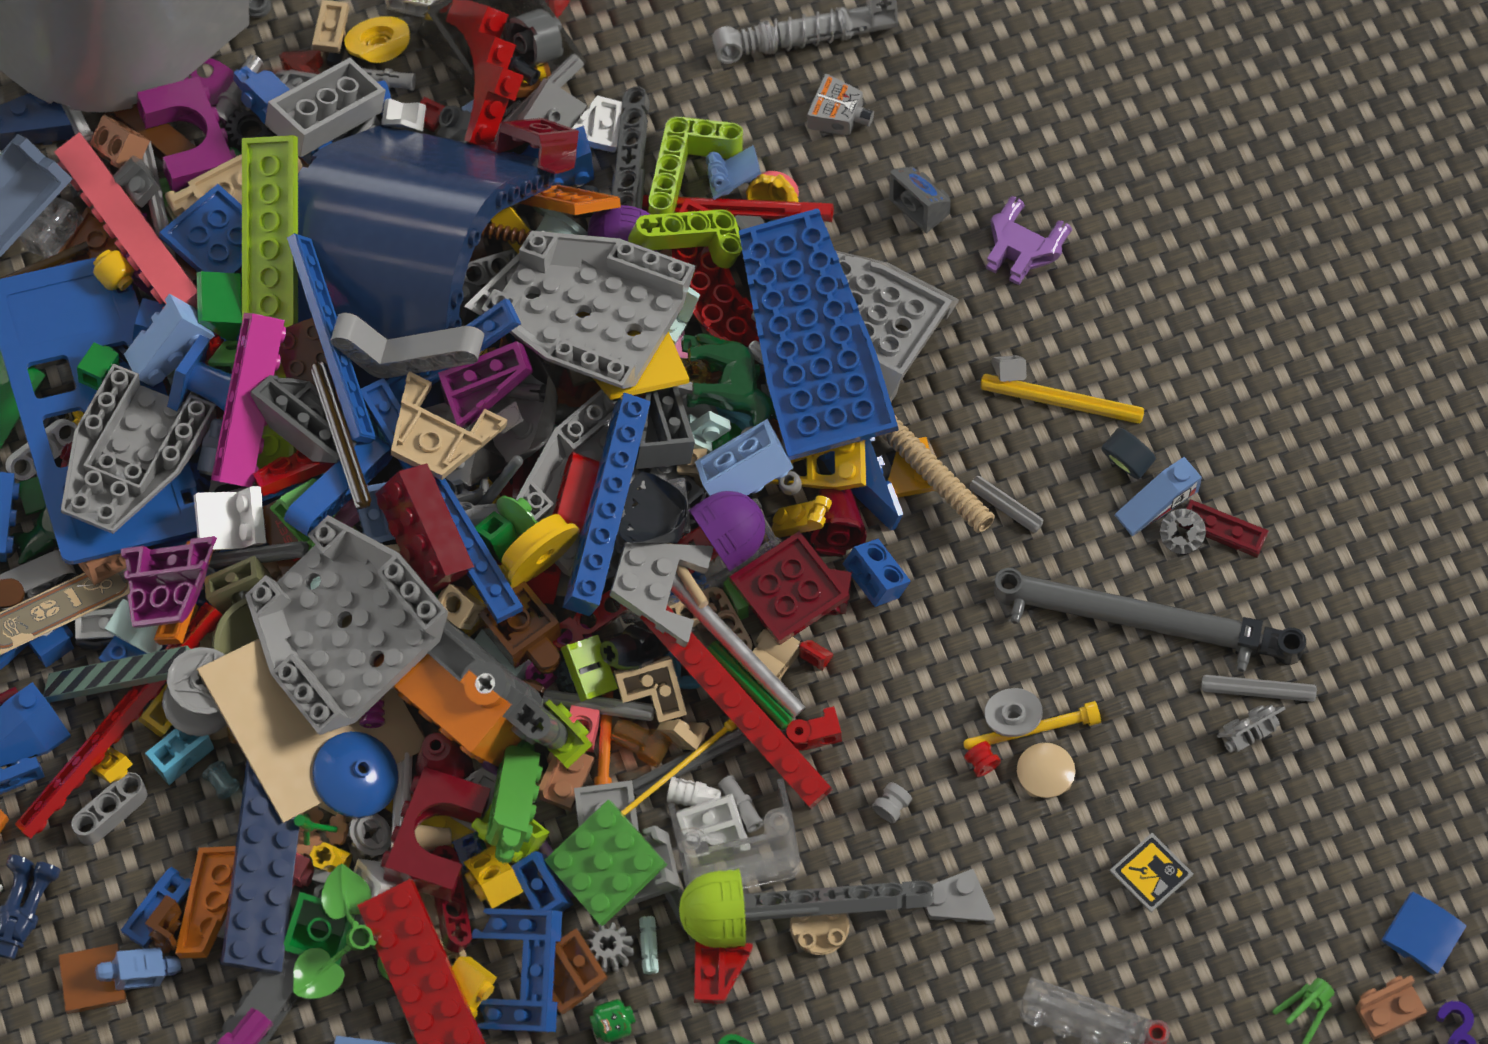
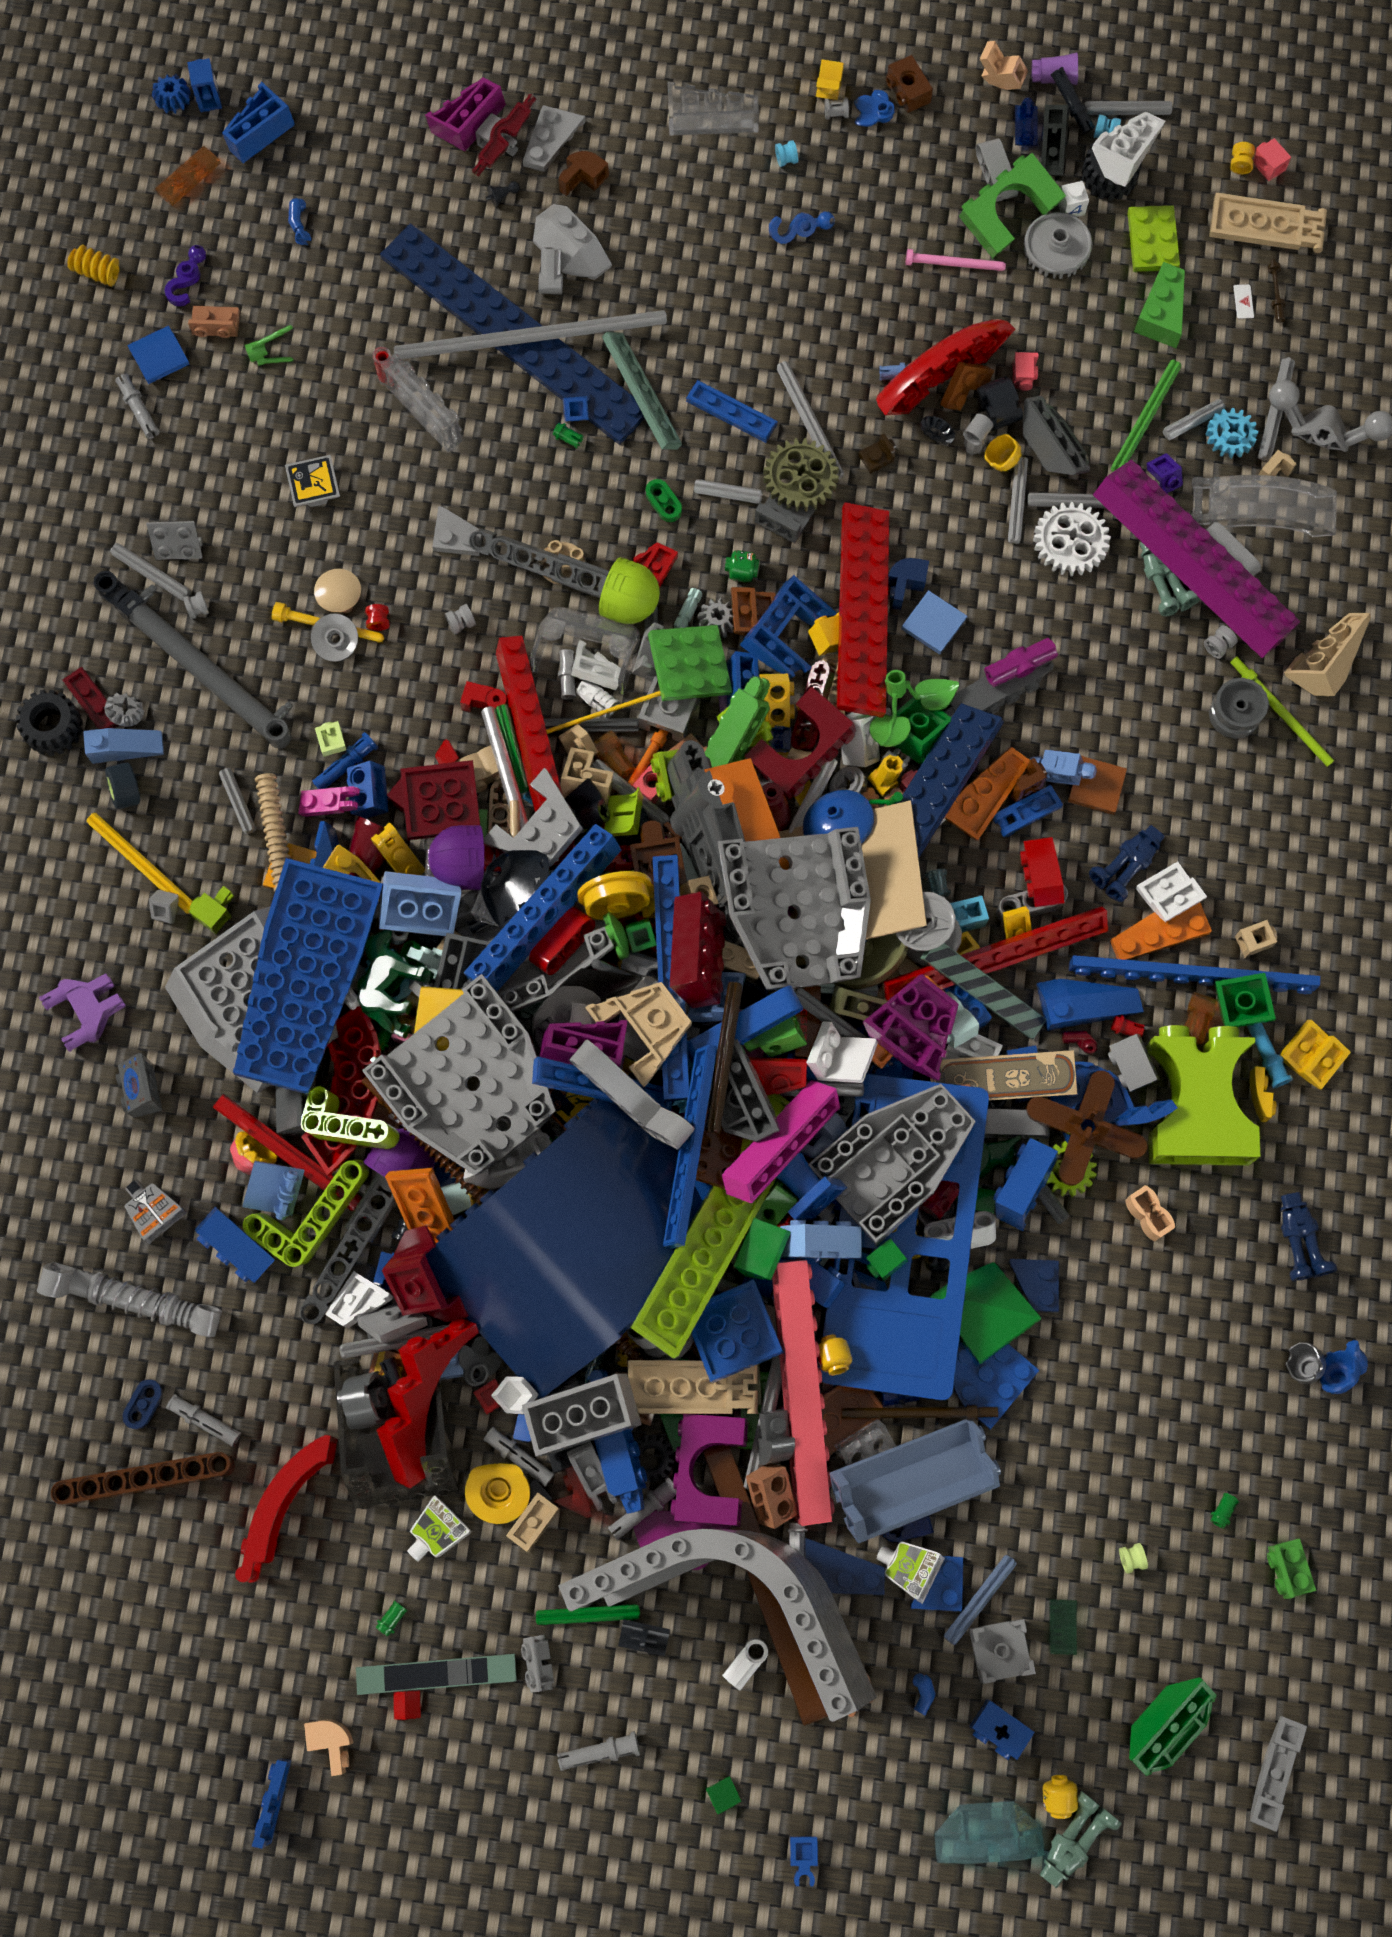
camera: 155 degrees left, 10 degrees up
none -> black tyre [16,690,83,756]
none -> light grey pin [115,374,160,439]
none -> light grey wheel [183,591,209,620]
none -> lime brick [189,886,234,934]
none -> blue wedge [195,1206,275,1283]
none -> dark pink hinge [298,786,360,817]
none -> blue pin [312,732,379,789]
none -> yellowish green bracket [315,721,347,757]
none -> red brick [1020,837,1065,907]

